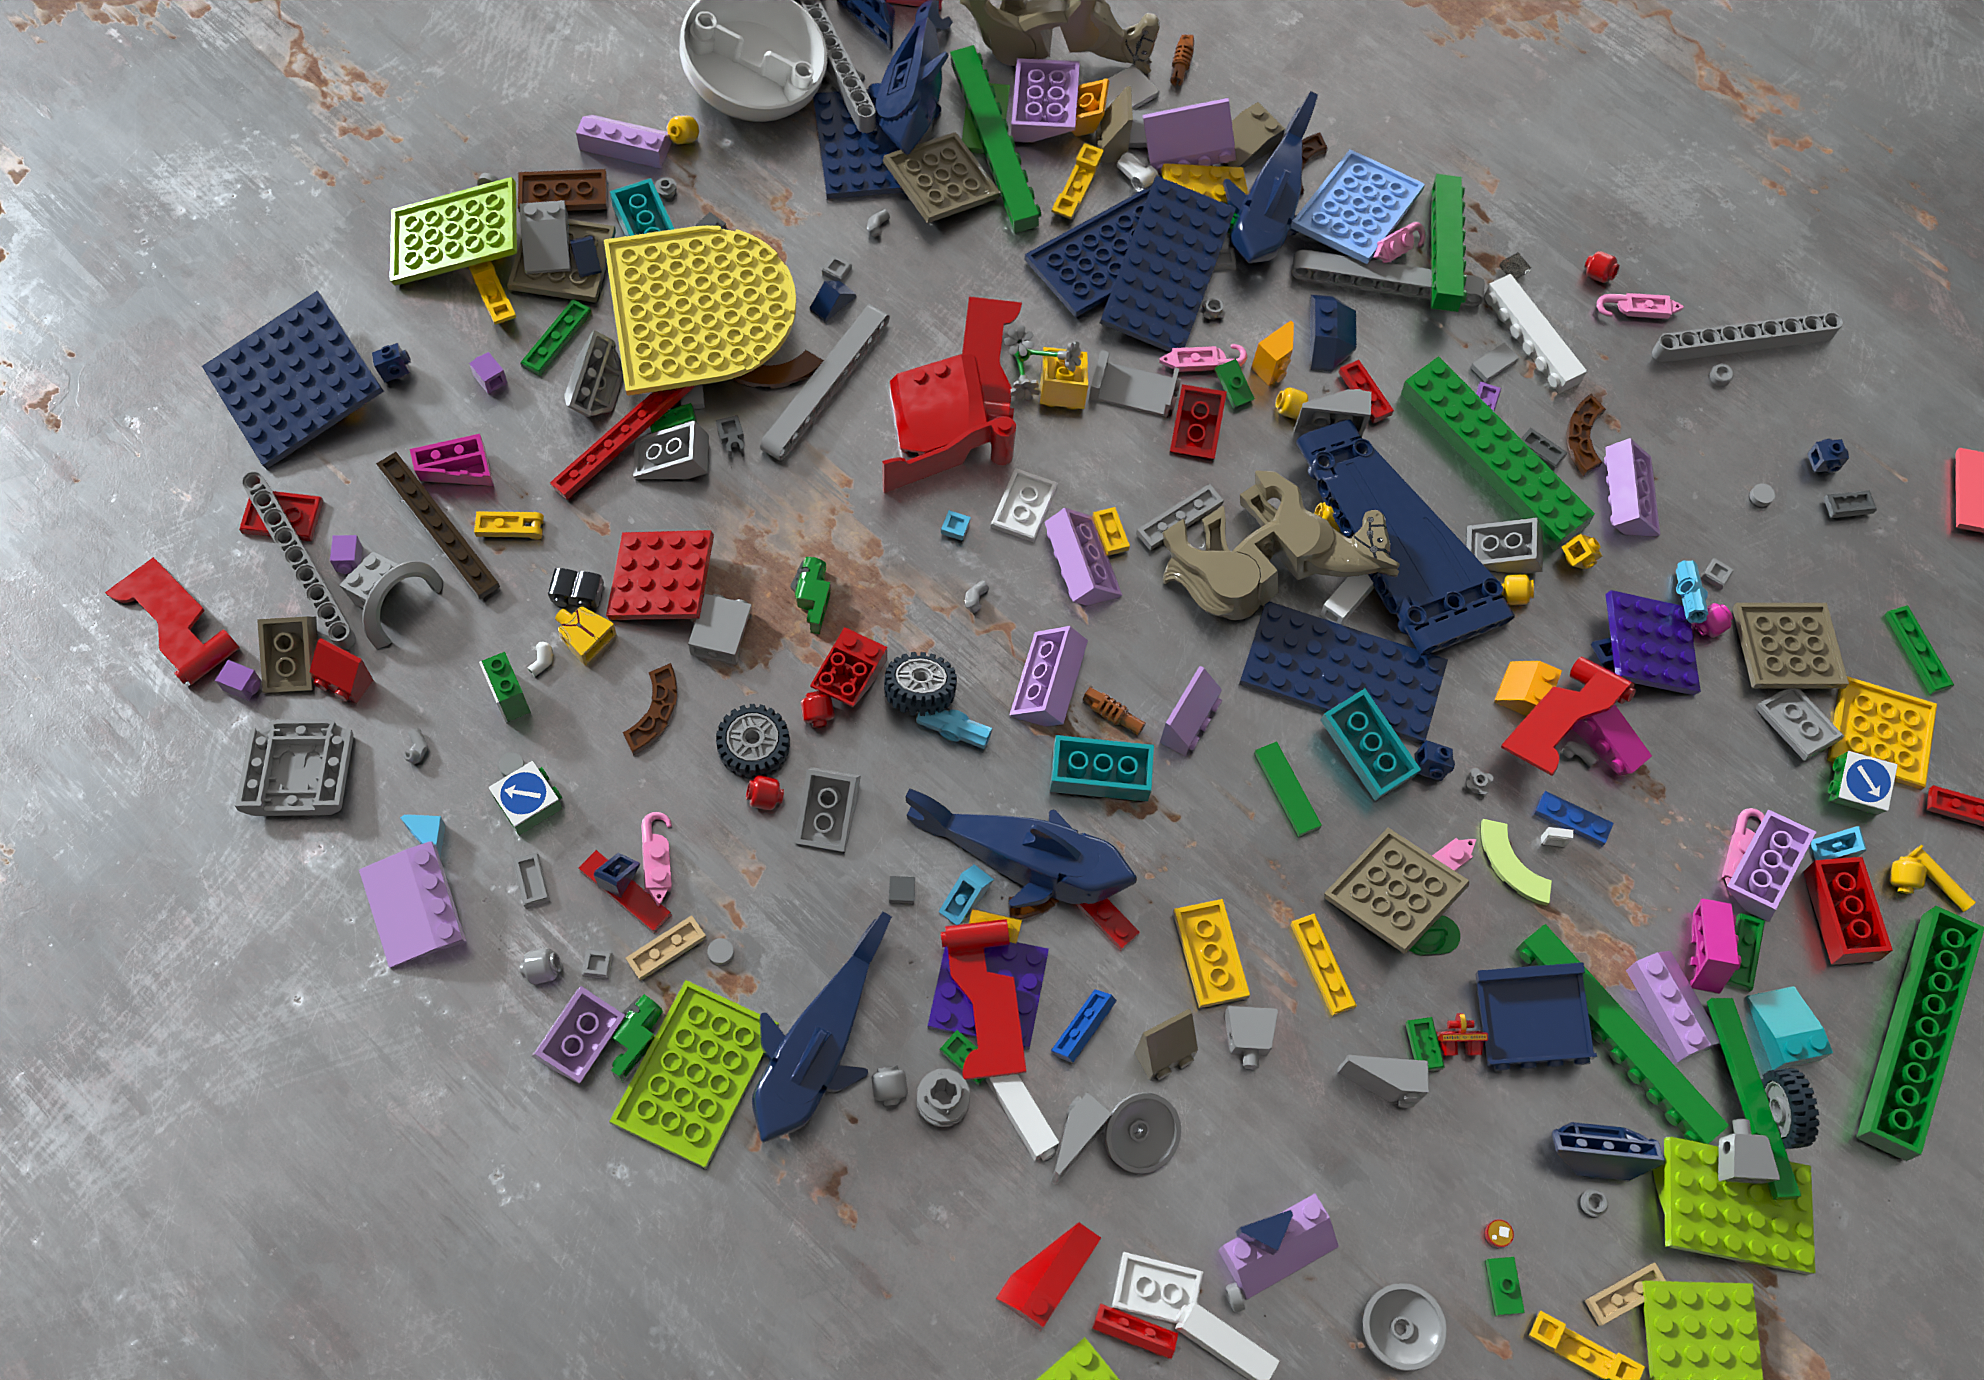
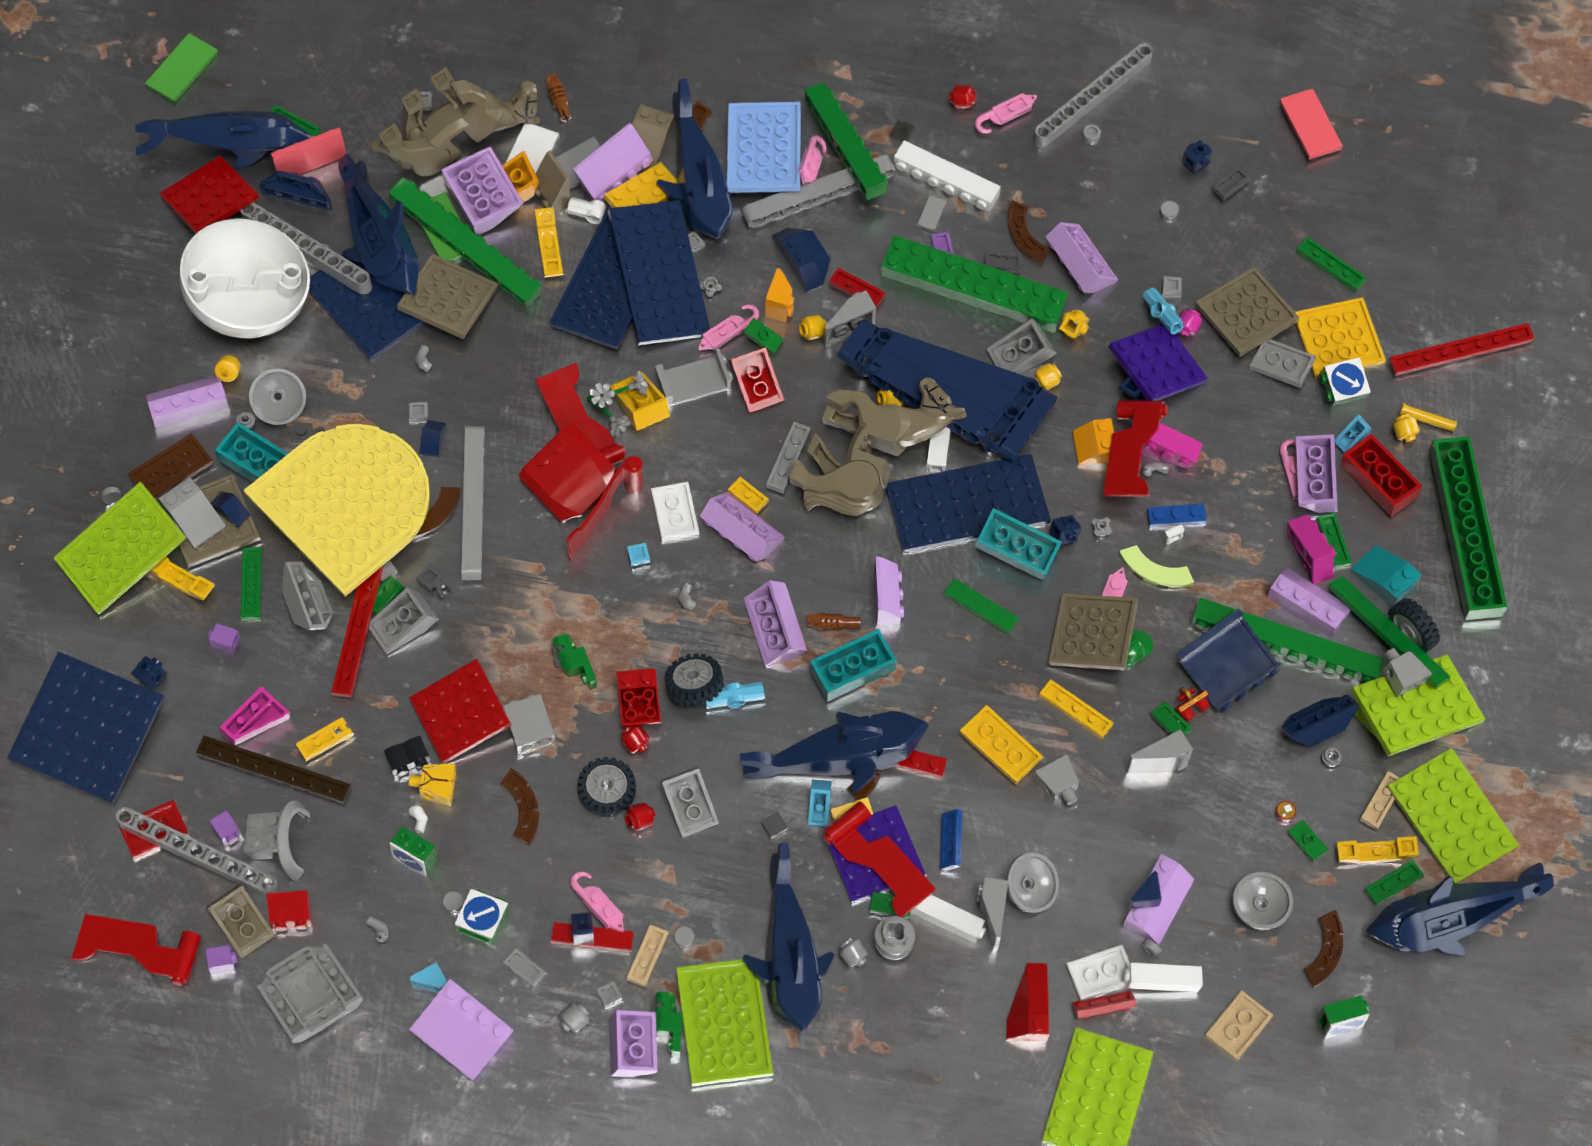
camera: 30 degrees left, 0 degrees up
dark tan slope [1134,1008,1198,1080] -> none
none -> light grey dish [249,368,306,425]

